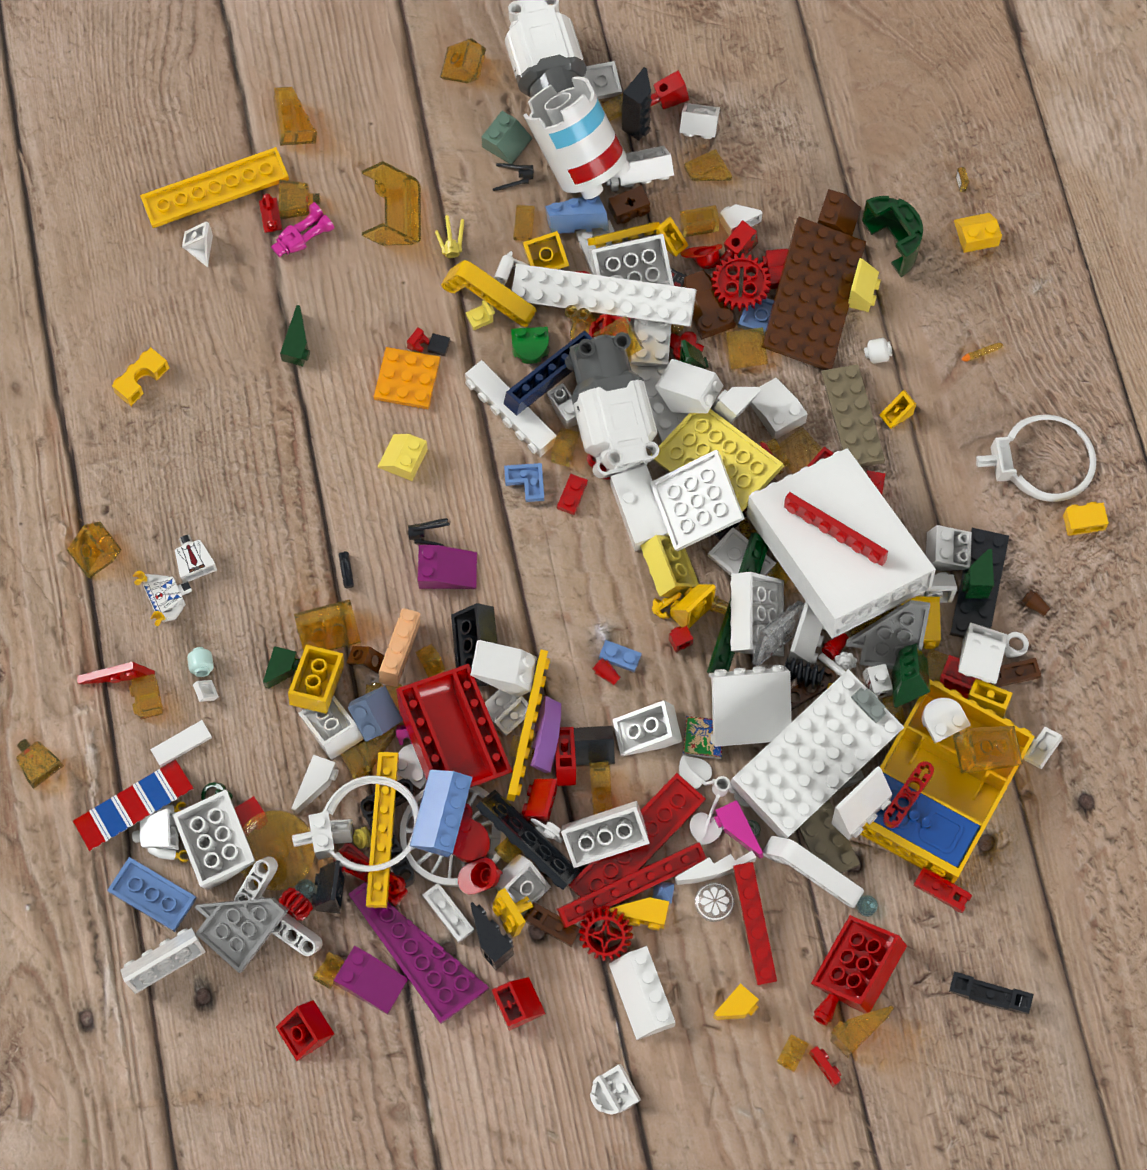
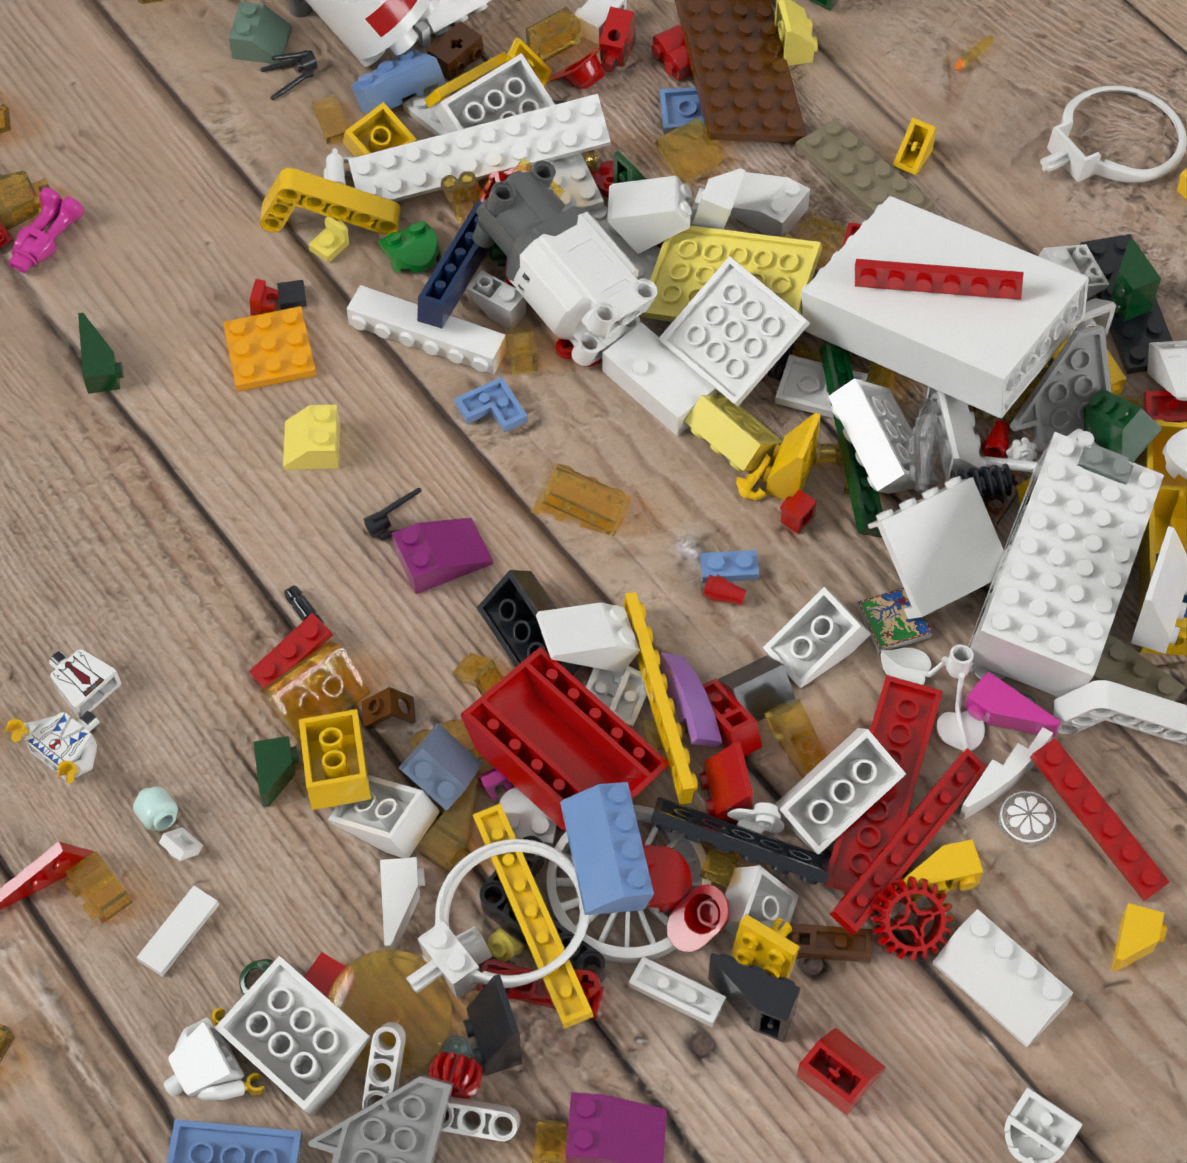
camera: 25 degrees left, 10 degrees down
sticker [73,759,194,851] -> none
magenta wing [348,882,489,1024] -> none
clear yellow windscreen [362,161,421,246] -> none
light nougat brick [379,608,420,687] -> none
light yellow plant [435,215,464,258] -> none
red plate [557,474,588,515] -> none
medium blue slope [652,882,675,904] -> none
reddish brown slope [683,270,736,340] -> none
red gear [711,253,771,311] -> none
white head [864,338,892,364] -> none
none -> red plate [248,613,333,694]
none -> clear yellow wedge [530,462,632,536]

